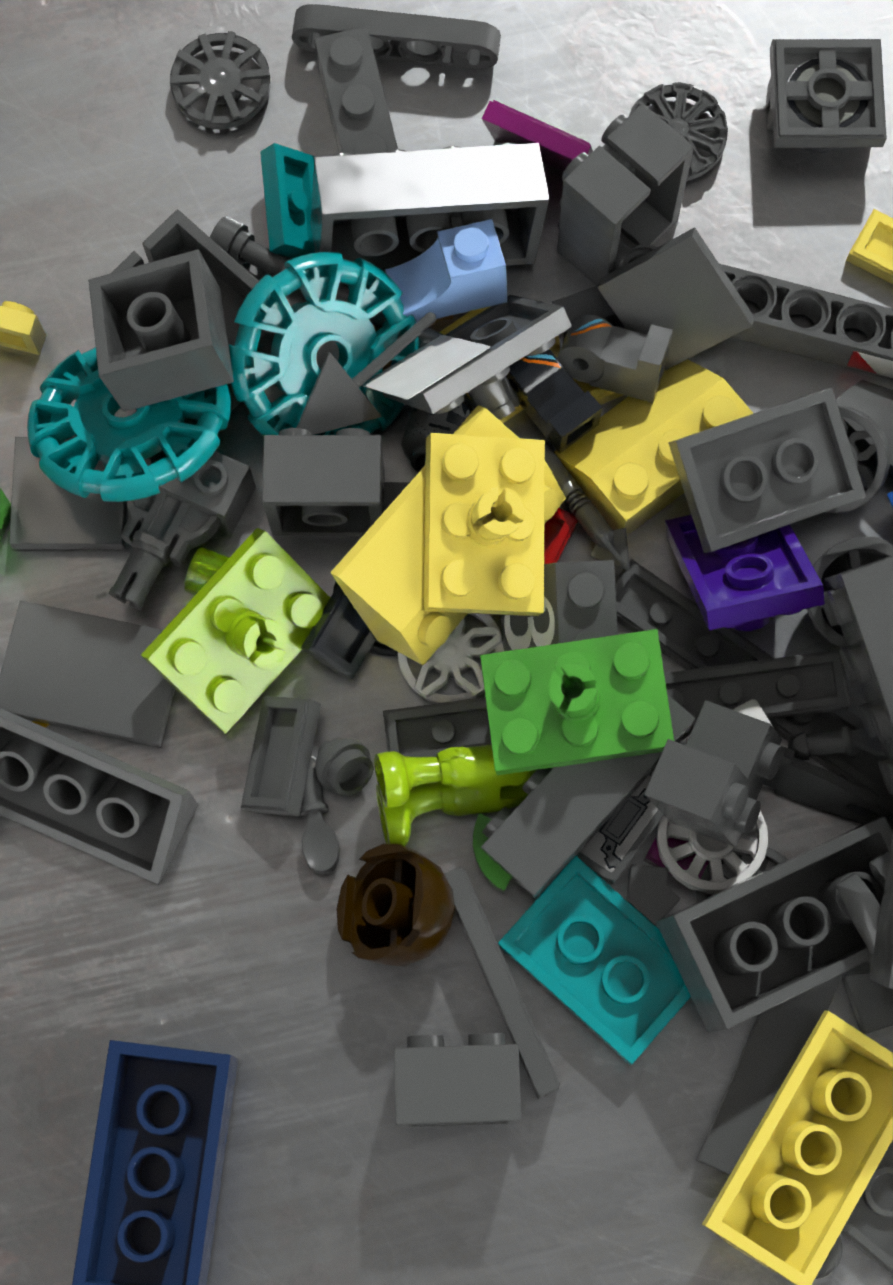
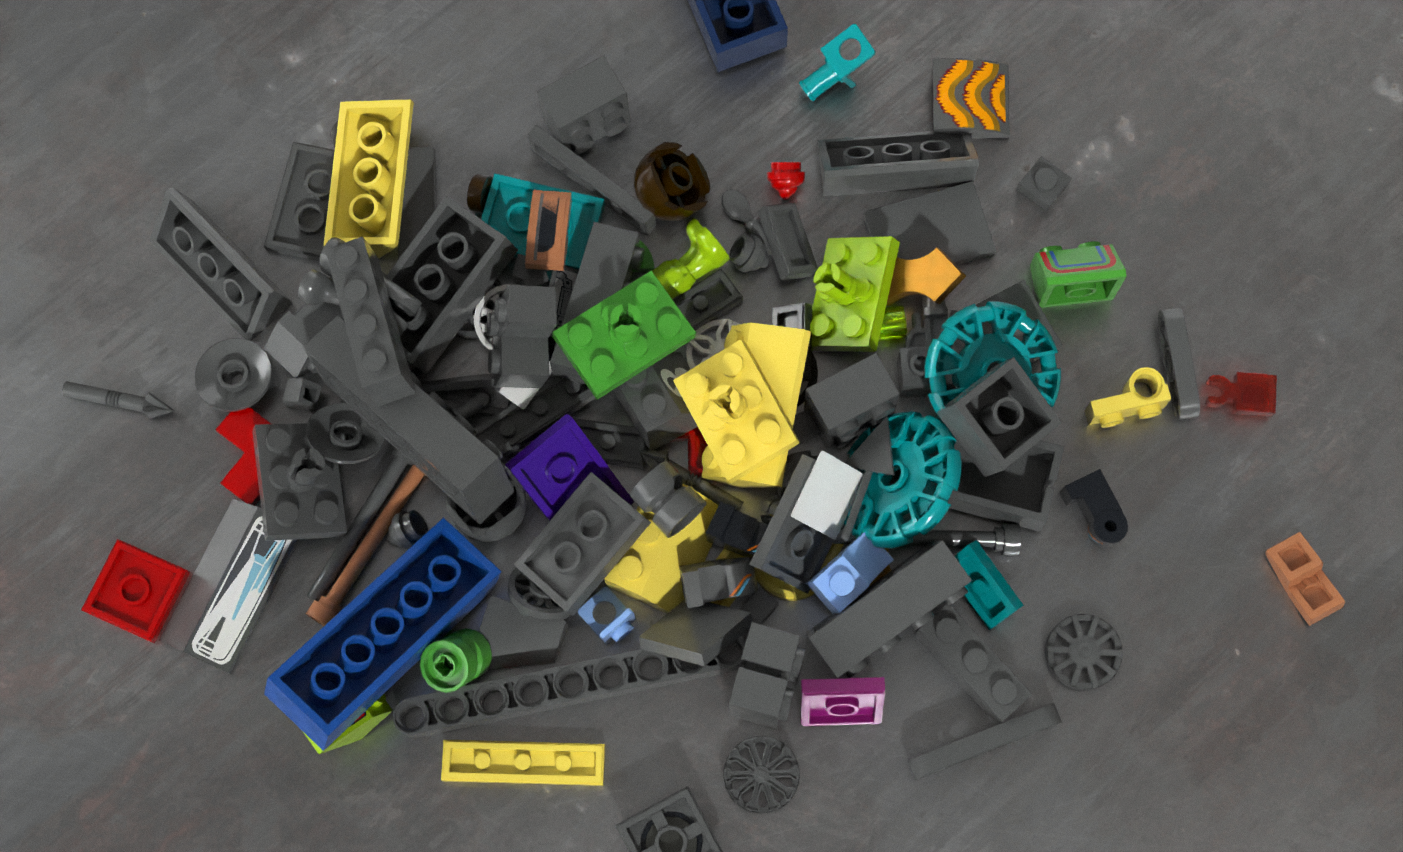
camera: 155 degrees right, 0 degrees up
none -> dark brown tile [467,174,493,213]
none -> nougat slope [525,190,572,271]
none -> light blue bracket [578,587,636,646]
none -> dark grey wheel [629,461,706,538]
none -> red plate [767,162,805,200]
none -> teal bracket [799,24,876,102]
none -> tile [887,247,966,306]
none -> black leg [1059,469,1128,548]

